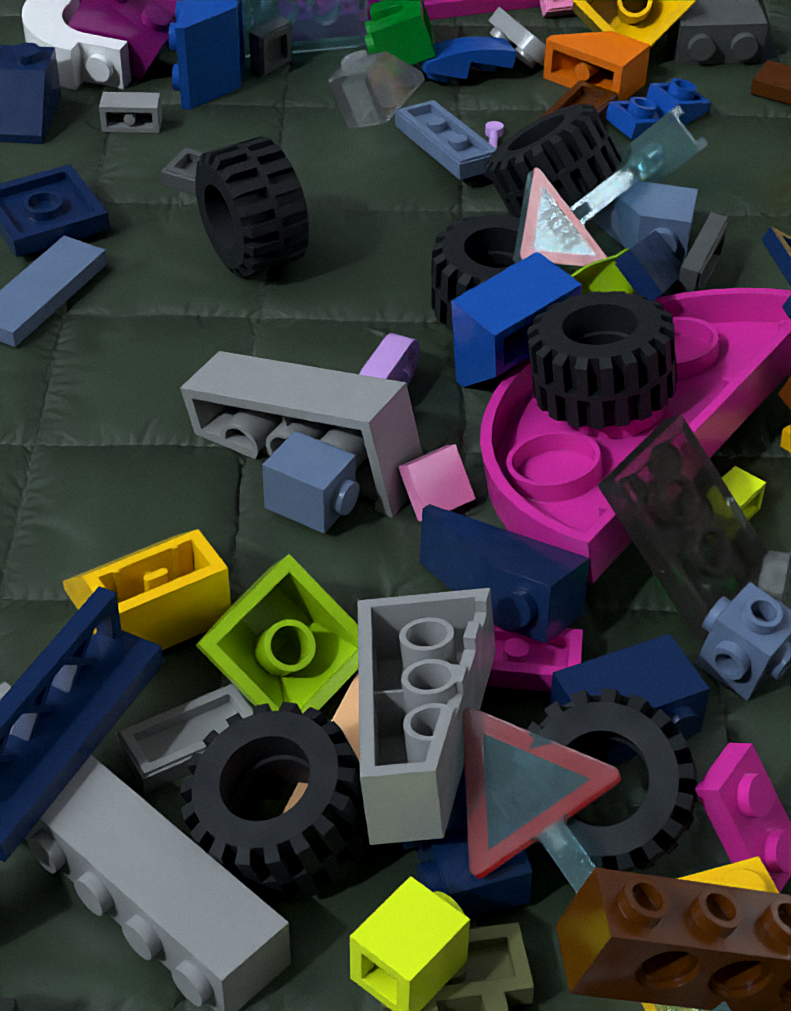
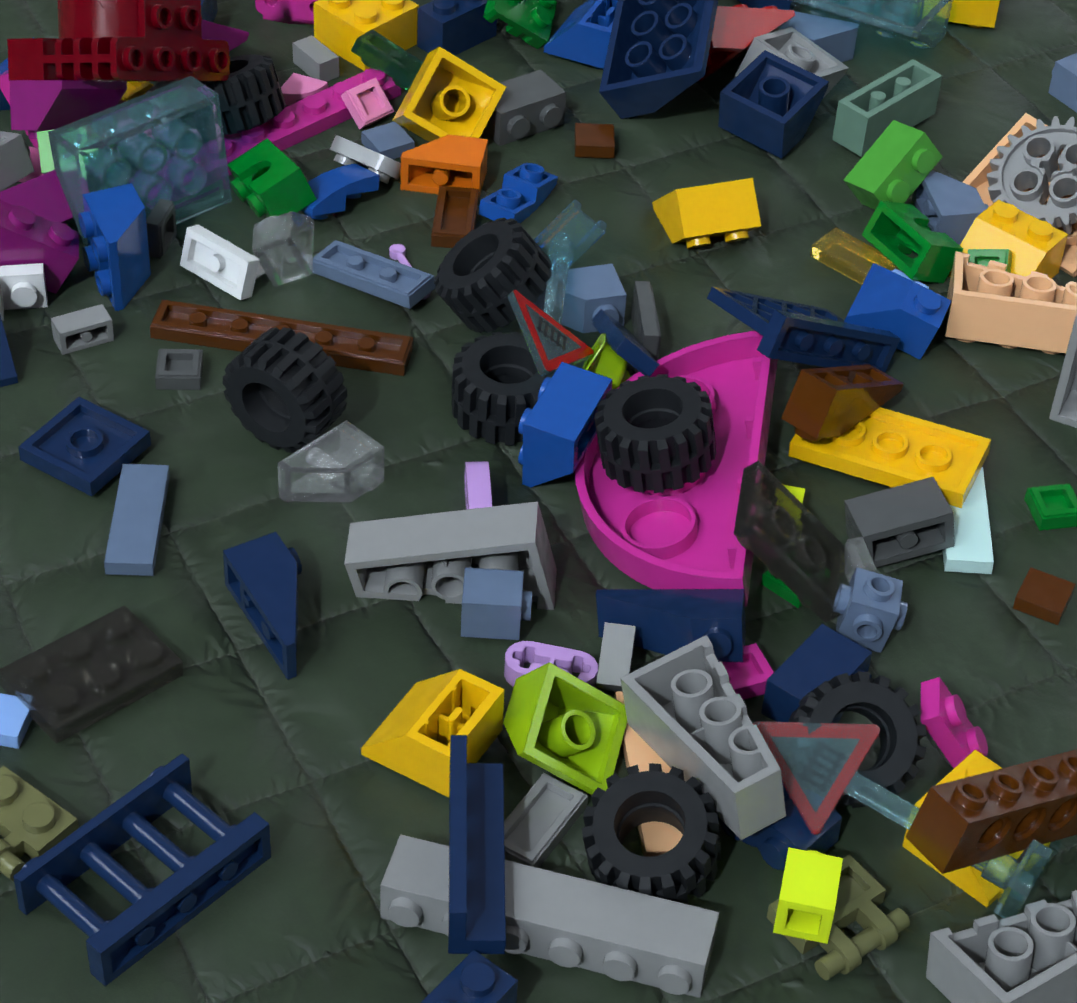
camera: 30 degrees left, 0 degrees up
bright pink tile [398,444,476,521] -> none
none -> reddish brown tile [150,300,414,376]
none -> white tile [180,225,270,300]
none -> dark blue slope [223,532,302,680]
none -> clear slope [278,420,384,503]
none -> sand blue tile [361,122,415,159]
none -> lavender beam [504,641,598,688]
none -> light grey piece [596,622,636,691]

